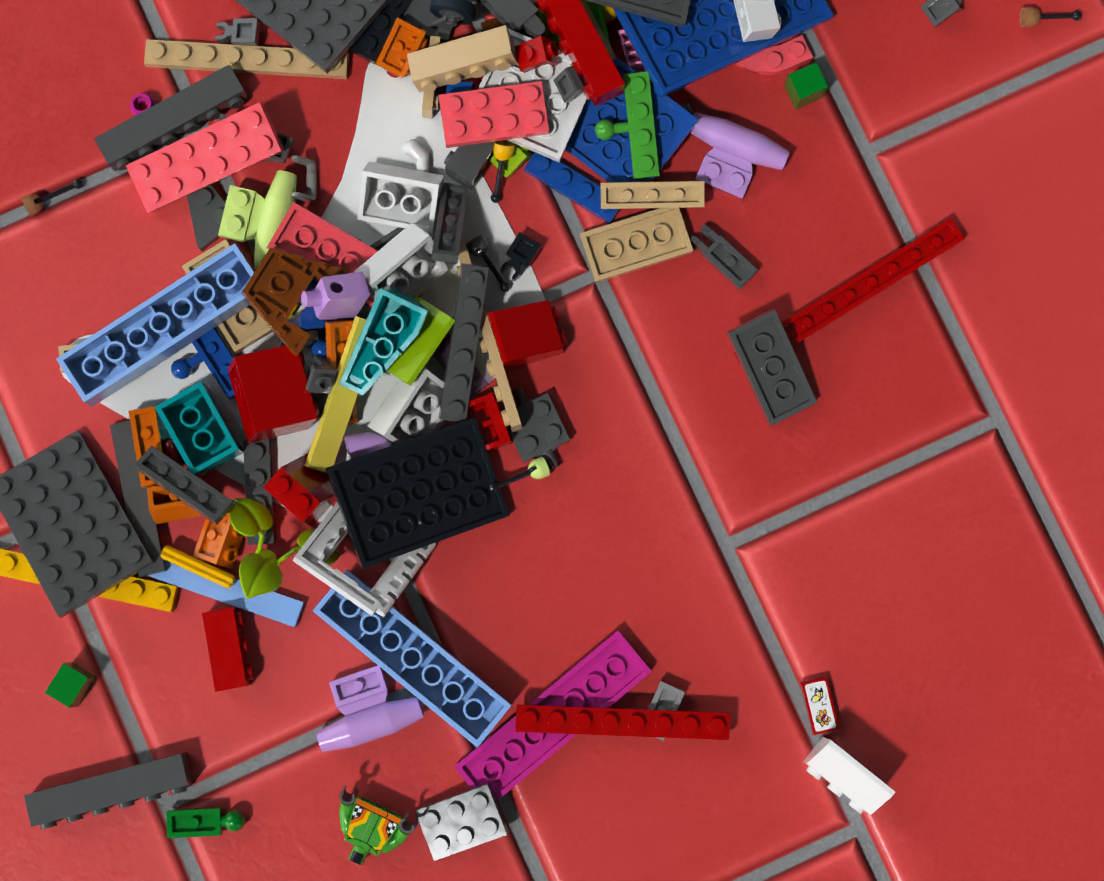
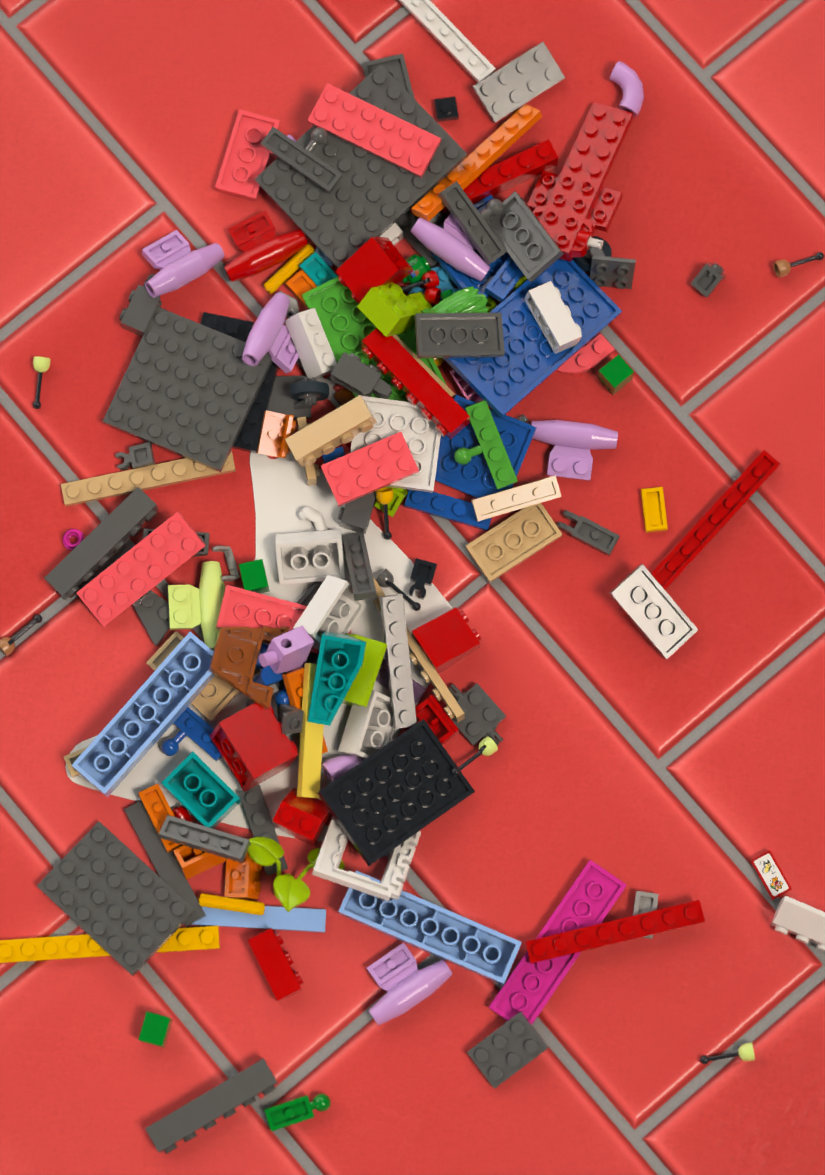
camera: 15 degrees left, 5 degrees down
torso [339,785,419,865] -> none
red bracket [514,36,558,73] -> none
dark grey tile [554,66,584,103] -> none
none -> green piece [239,559,270,594]
none -> yellow tile [641,487,668,533]

